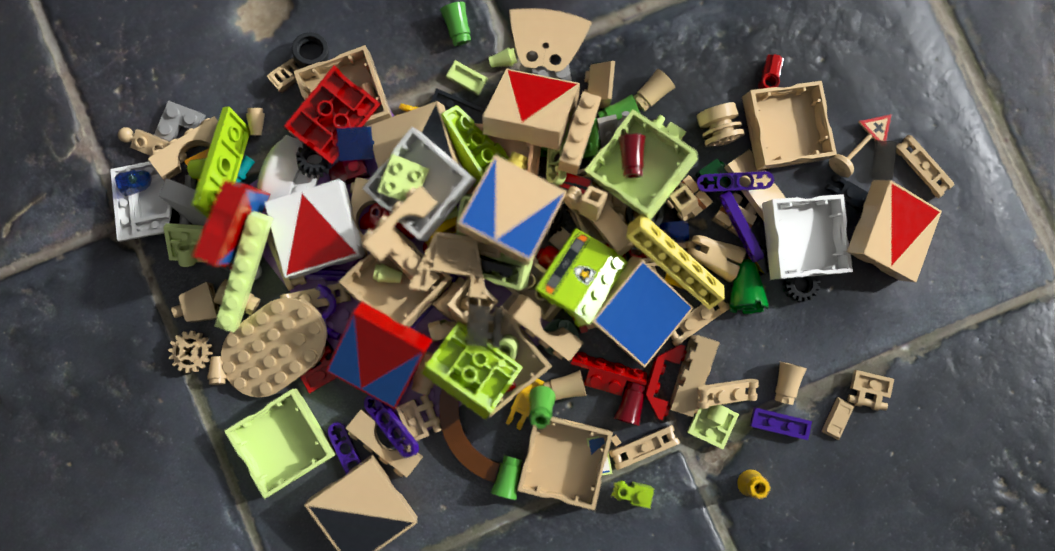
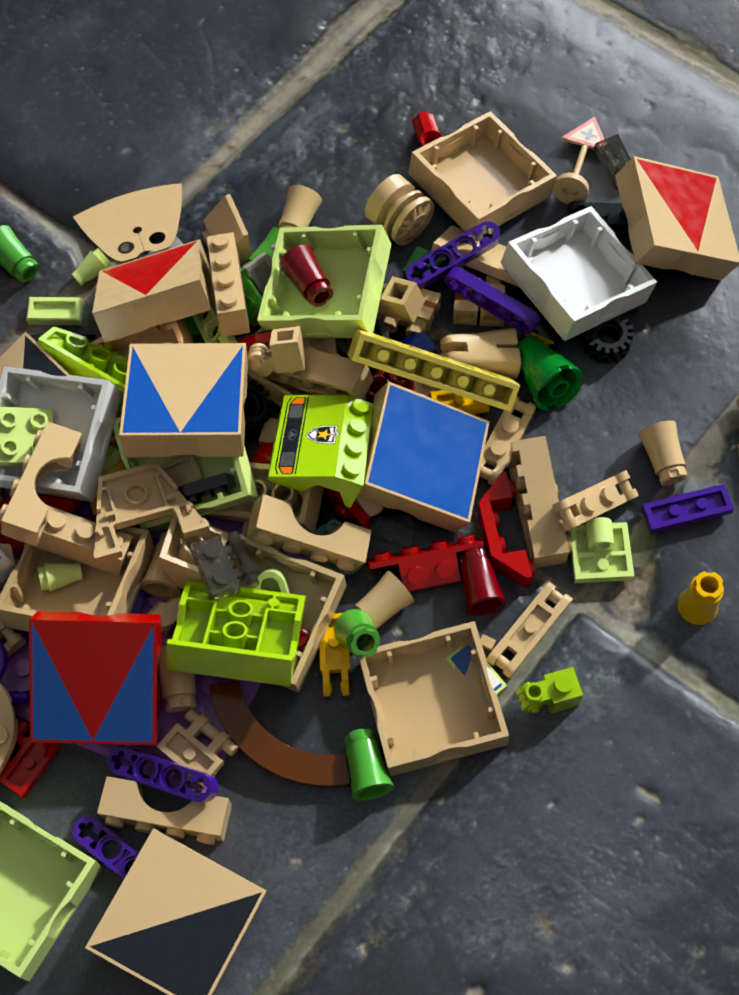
camera: 20 degrees left, 20 degrees down
tan plate [894,135,954,198] -> none

